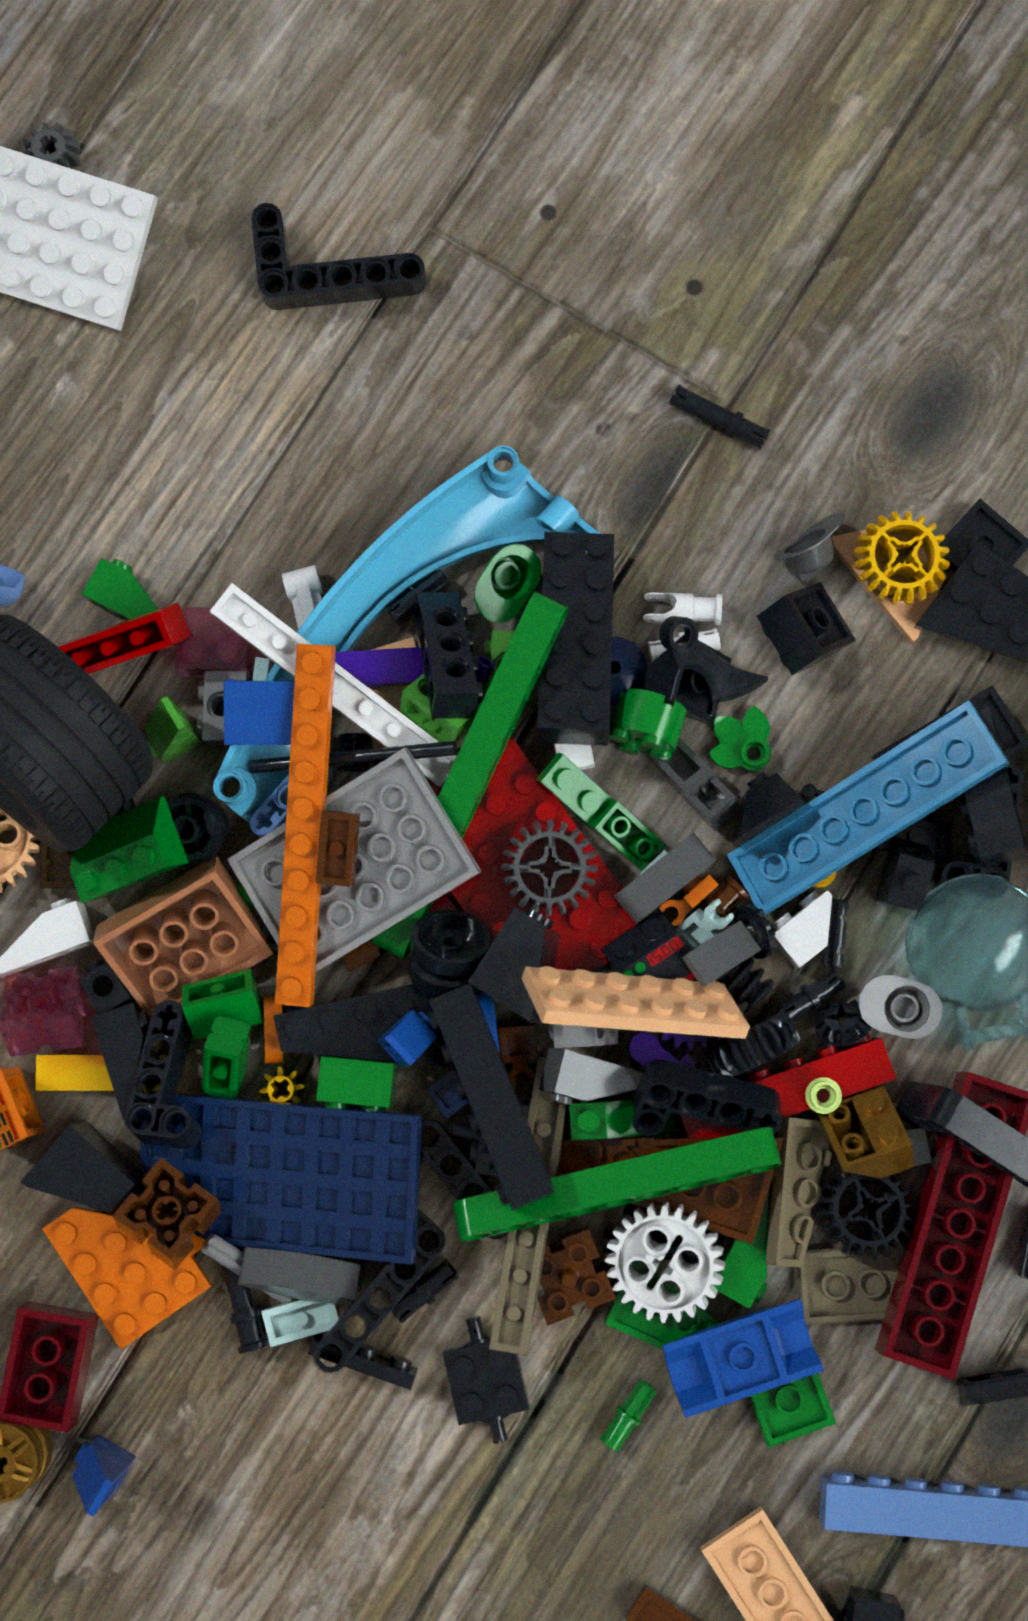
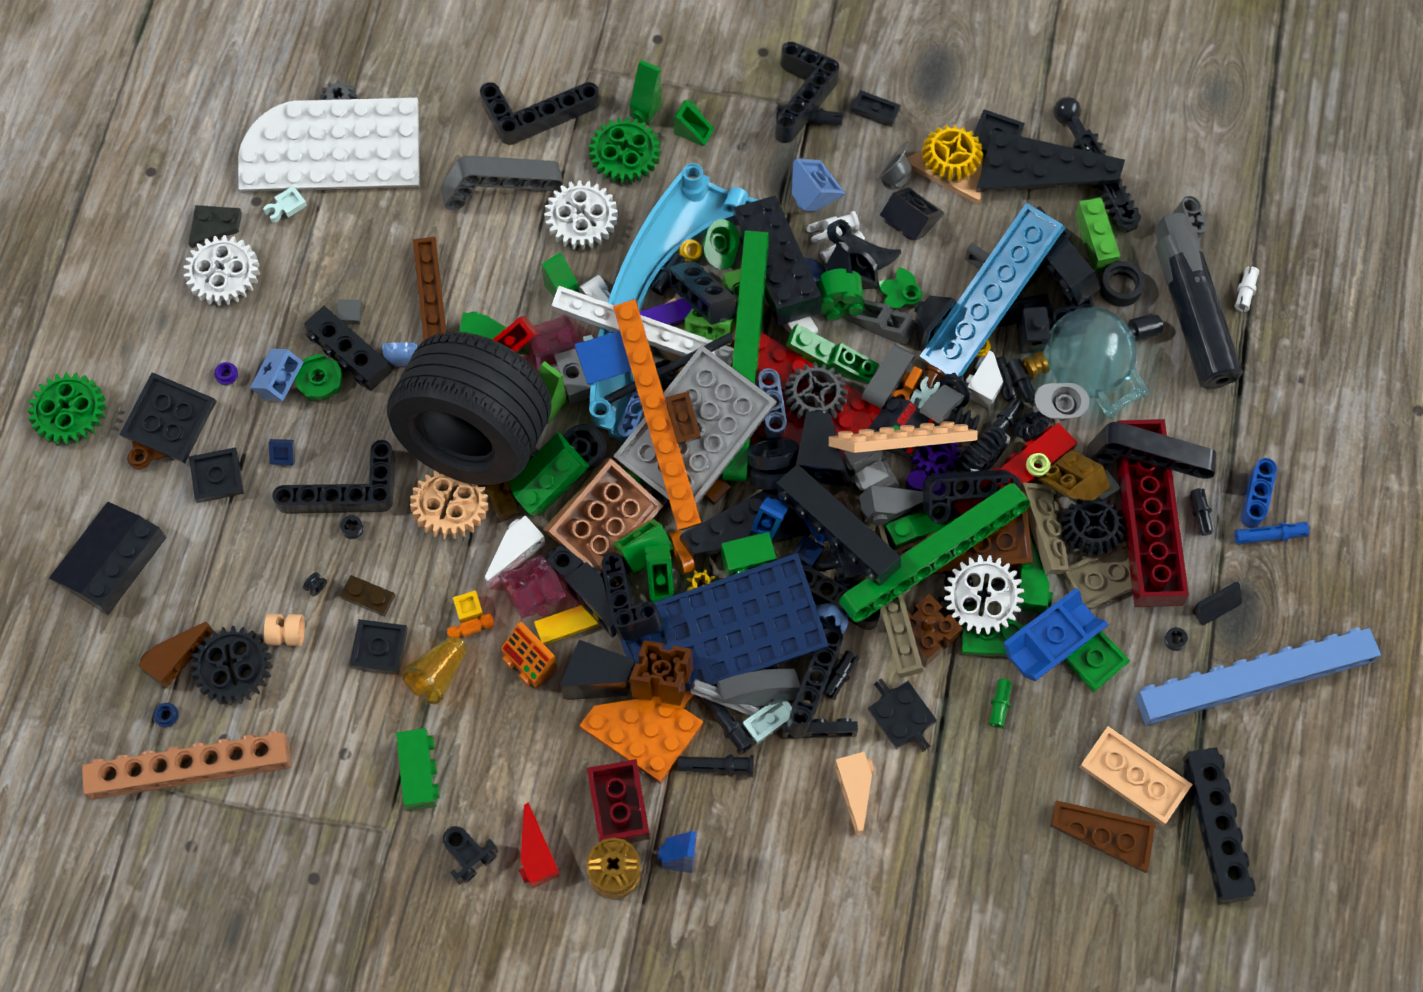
camera: 25 degrees left, 15 degrees down
none -> reddish brown plate [413,237,447,340]
none -> dark grey beam [441,155,563,210]
none -> green slope [541,252,579,298]
none -> white gear [544,180,618,250]
none -> green gear [589,117,661,185]
none -> green slope [629,60,661,125]
none -> green slope [674,100,714,146]
none -> black pin [678,754,754,777]
none -> yellow plate [679,239,702,262]
none -> sand blue beam [757,368,787,439]
none -> black beam [775,42,840,143]
none -> medium blue slope [792,159,845,211]
none -> medium blue hair [816,603,848,634]
none -> light nougat slope [834,752,874,836]
none -> black plate [851,90,901,127]
none -> dark grey tile [965,242,990,270]
none -> black axle [1007,358,1035,403]
none -> pearl gold wheel [1022,352,1050,380]
none -> black bush [1164,627,1188,651]

